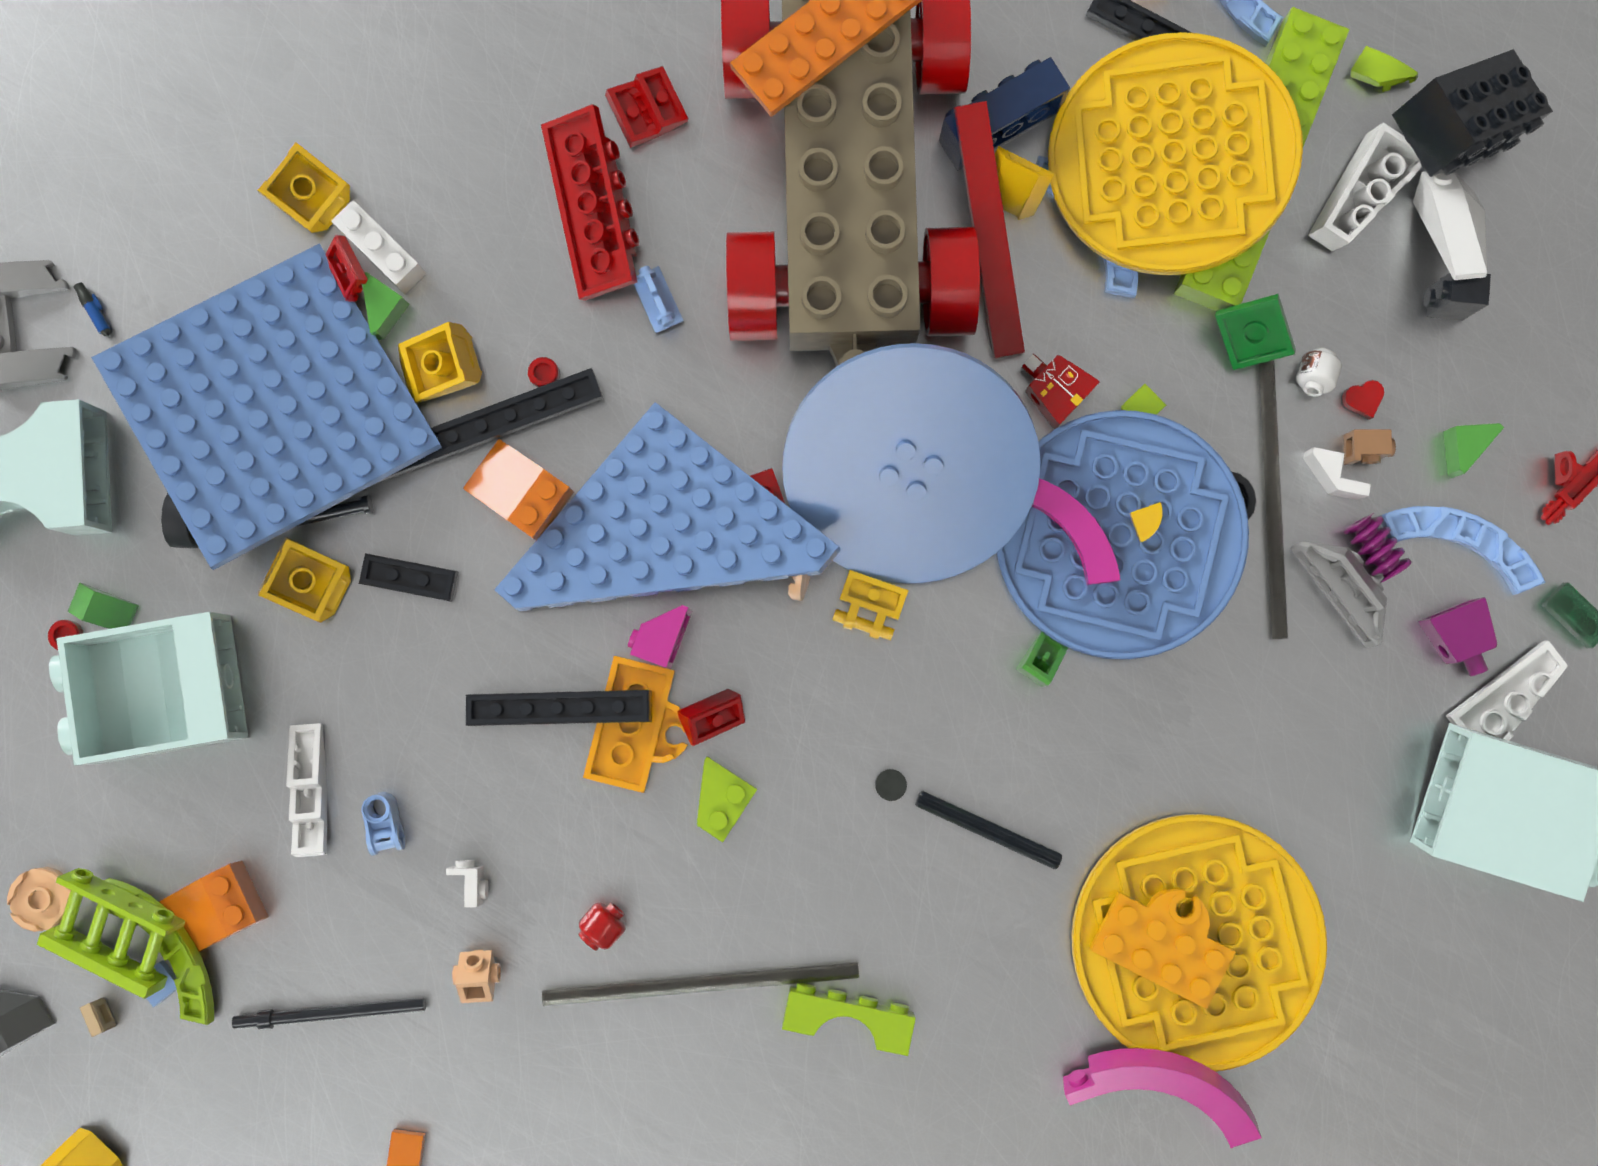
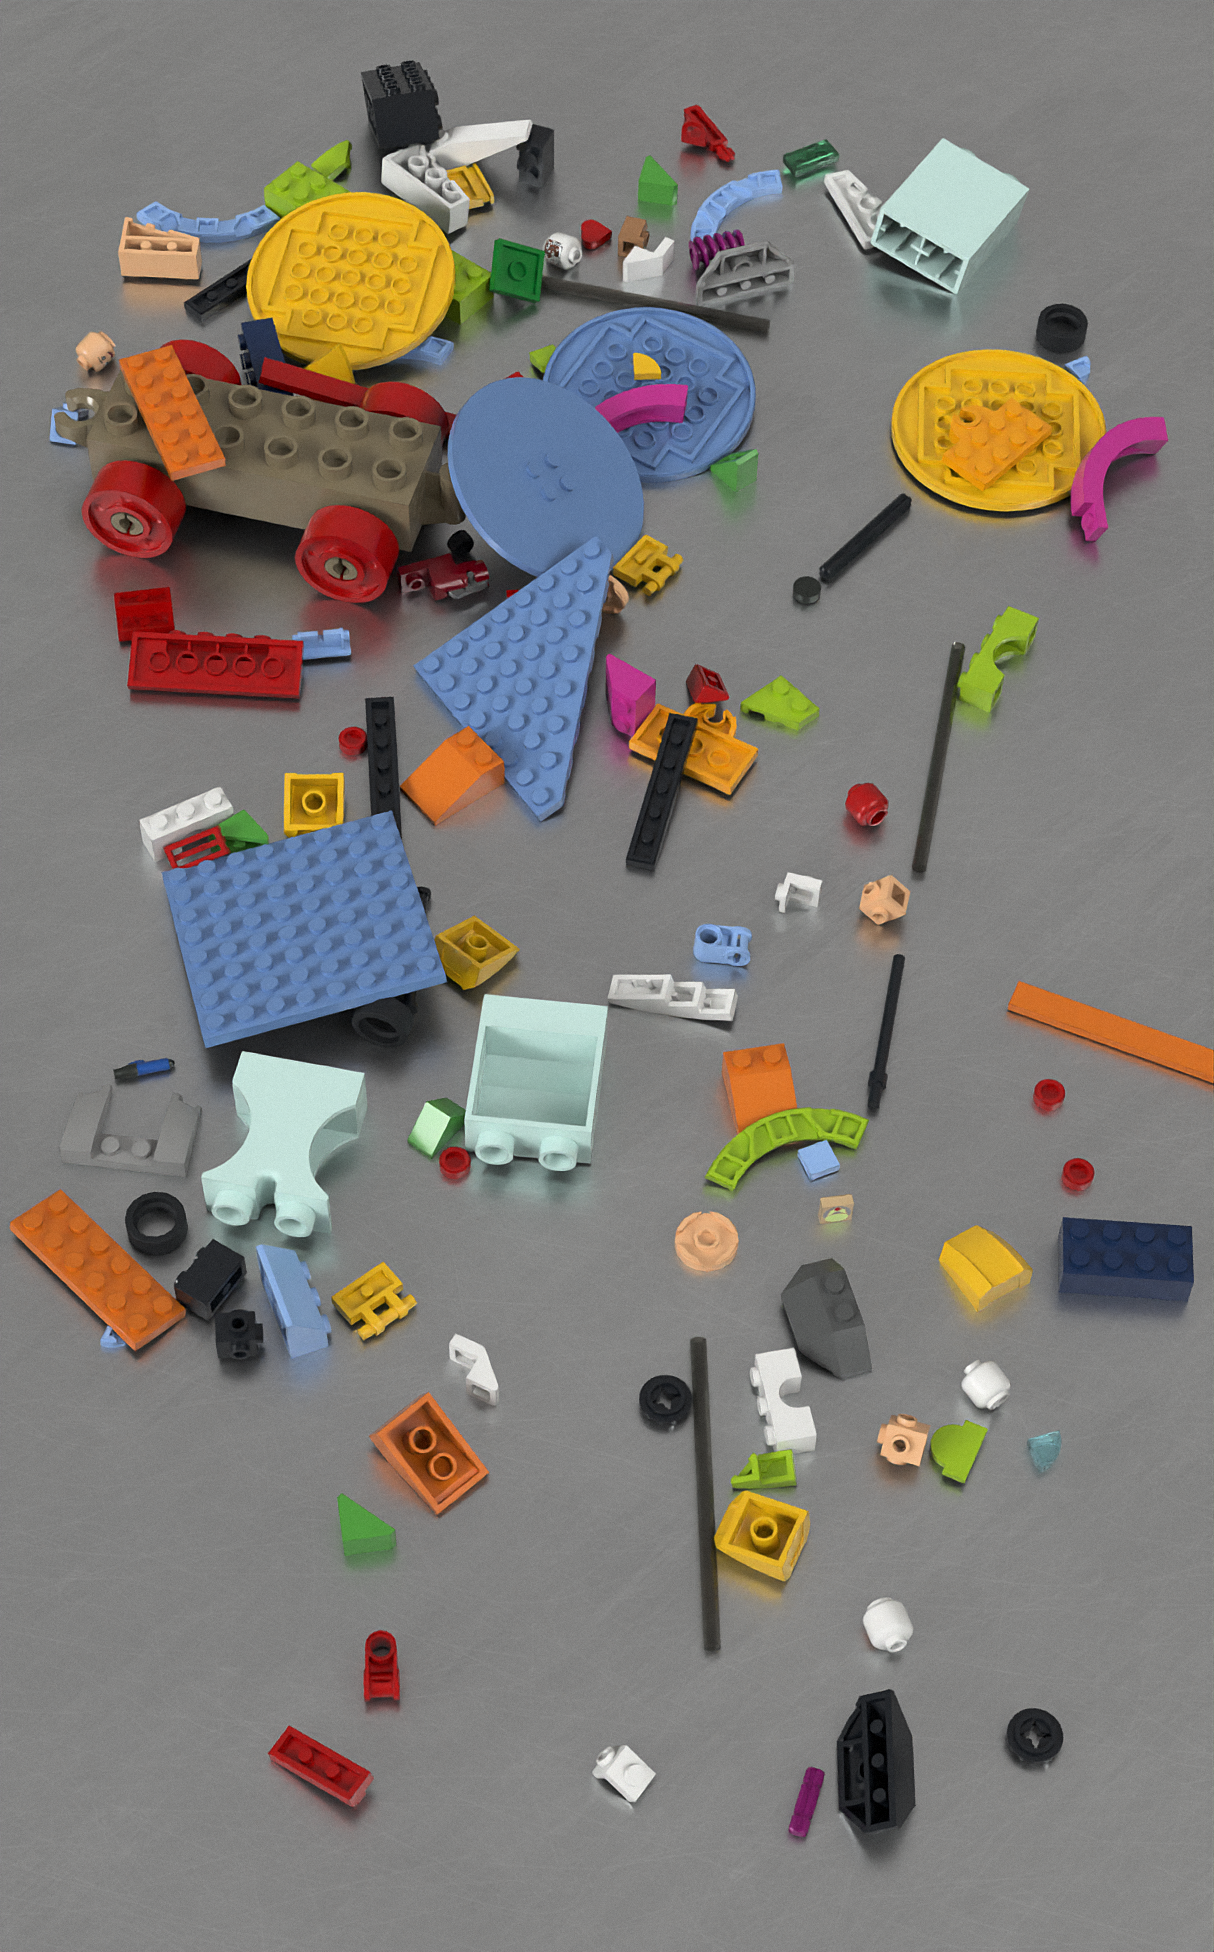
camera: 75 degrees left, 30 degrees down
lime fence [37,868,186,999] -> none
yellow slope [257,142,350,233] -> none
black tile [358,553,458,602] -> none
magenta torso [1418,597,1497,676] -> none
none -> dark red plate [397,553,490,600]
none -> yellow plate [446,163,494,209]
none -> black tyre [1036,304,1088,353]
none -> light blue tile [1064,355,1091,384]

